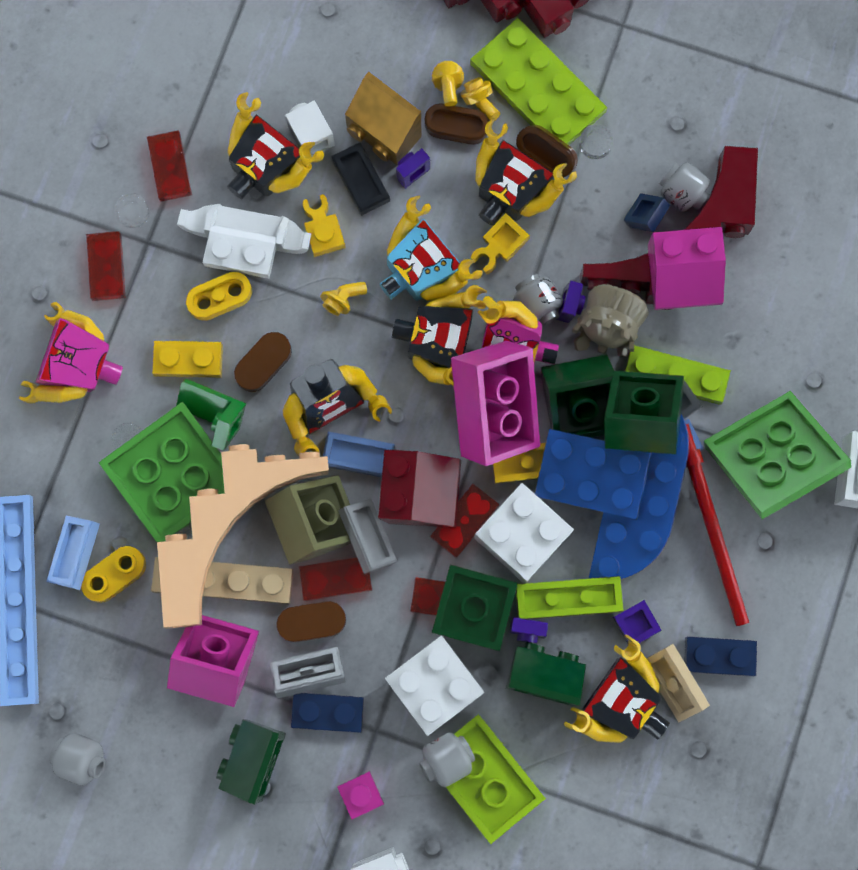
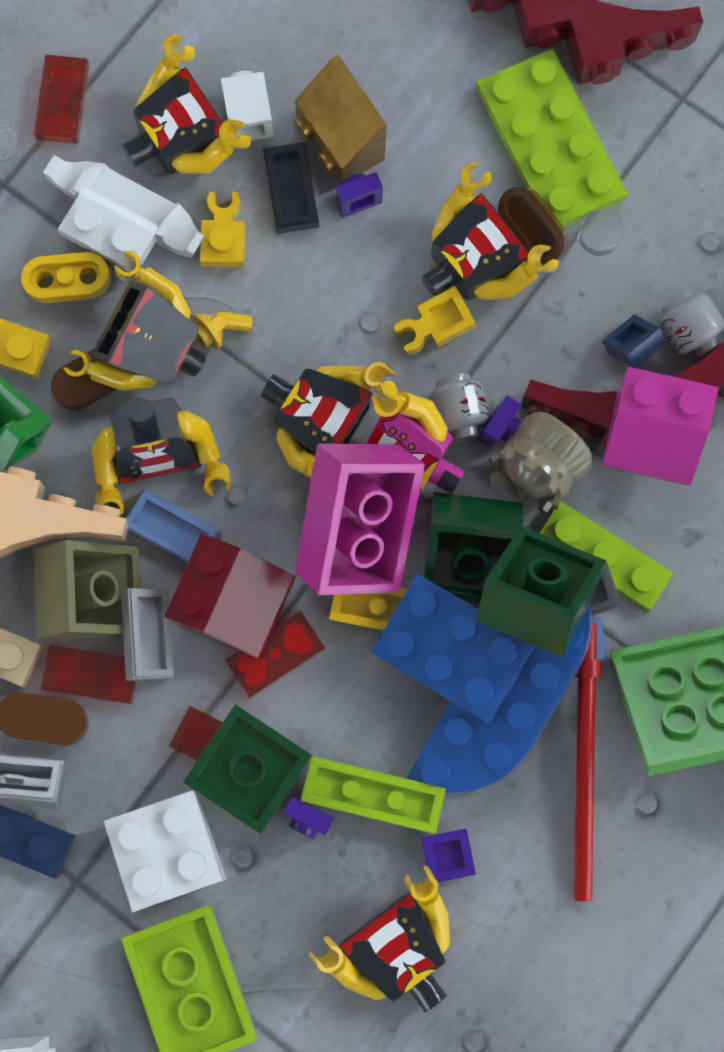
camera: 15 degrees right, 0 degrees up
dark pink plate [337,771,384,820] -> none
torso [380,195,483,301] -> none
light grey head [419,733,475,787] -> none
reddish brown tile [424,103,489,145] -> none
yellow plate [432,61,464,107] -> none
yellow plate [460,77,500,121] -> none
white brick [474,483,574,584] -> none
dark green slope [505,642,586,706] -> none
tan plate [647,644,710,723] -> none
dark blue plate [684,636,757,677] -> none
none -> torso [64,251,206,391]

